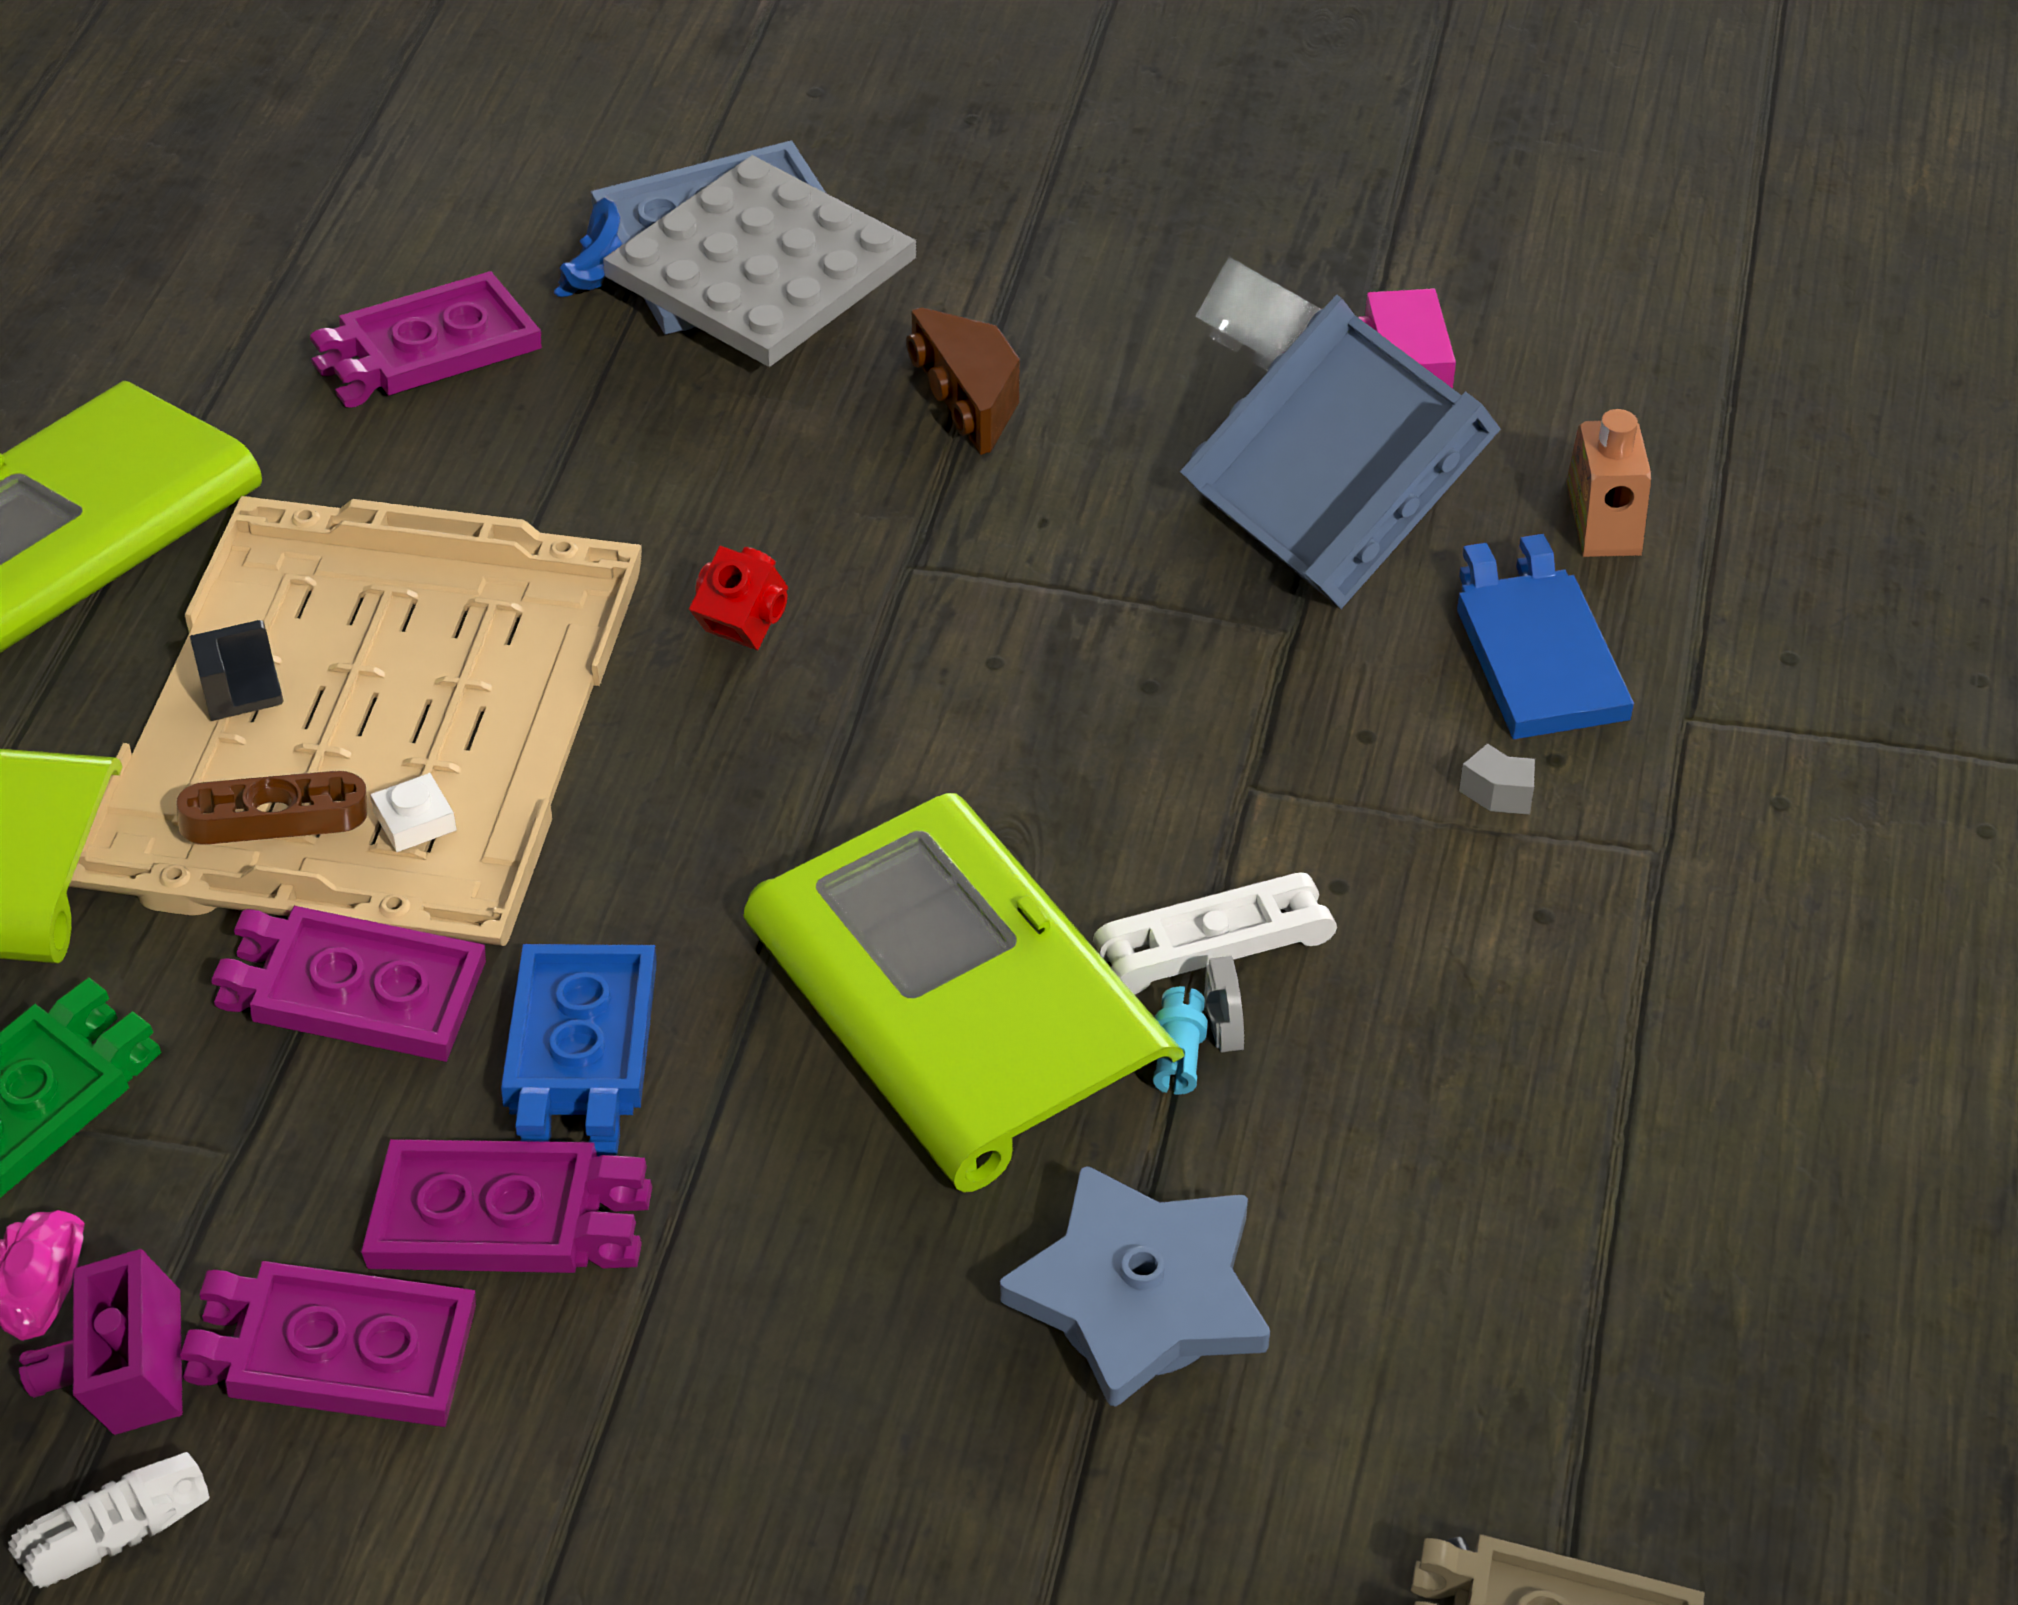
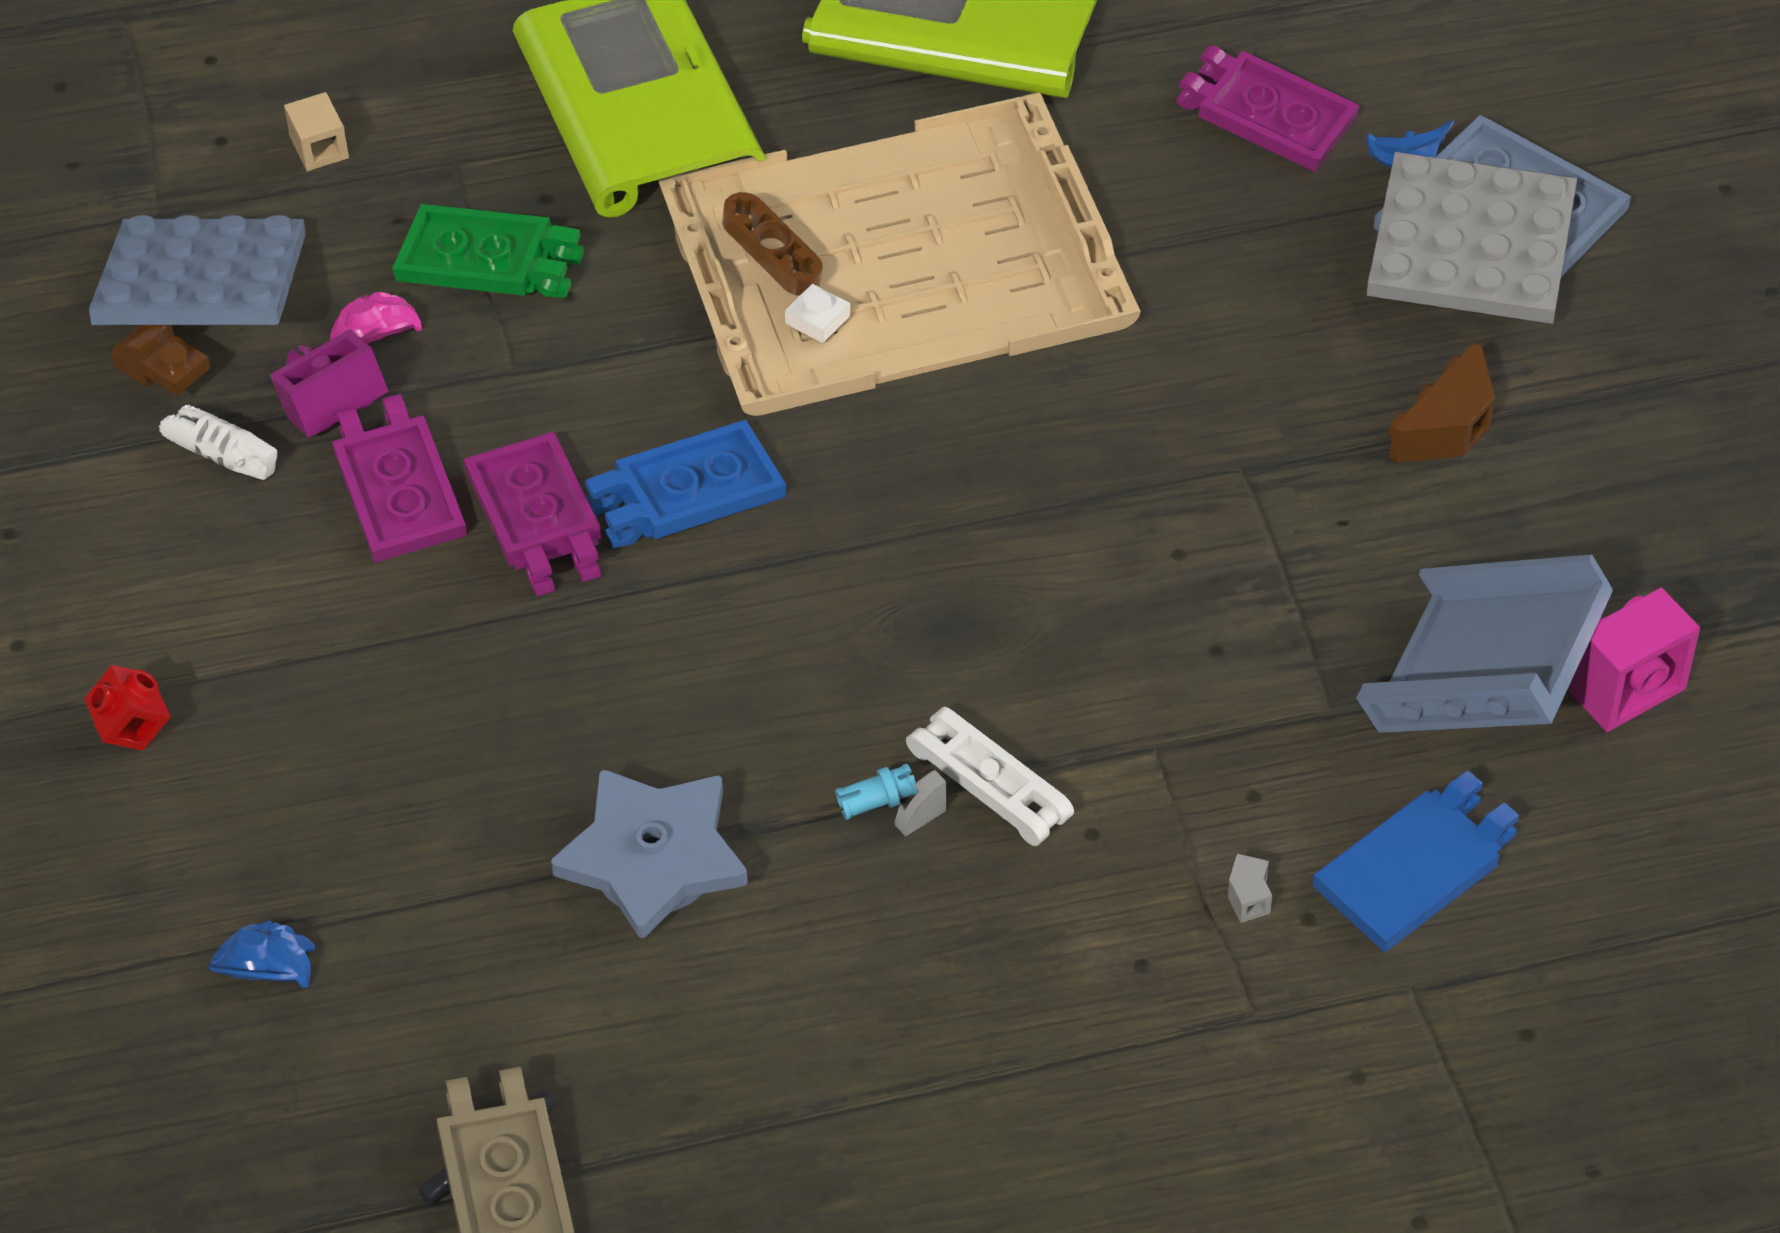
camera: 65 degrees right, 5 degrees up
black panel [190,620,284,721] -> none
magenta tile [212,905,486,1062] -> none
red brick [689,545,789,651] -> none
lime piece [743,793,1185,1192] -> none
clear slope [1196,257,1321,371] -> none
nougat torso [1566,409,1651,557] -> none

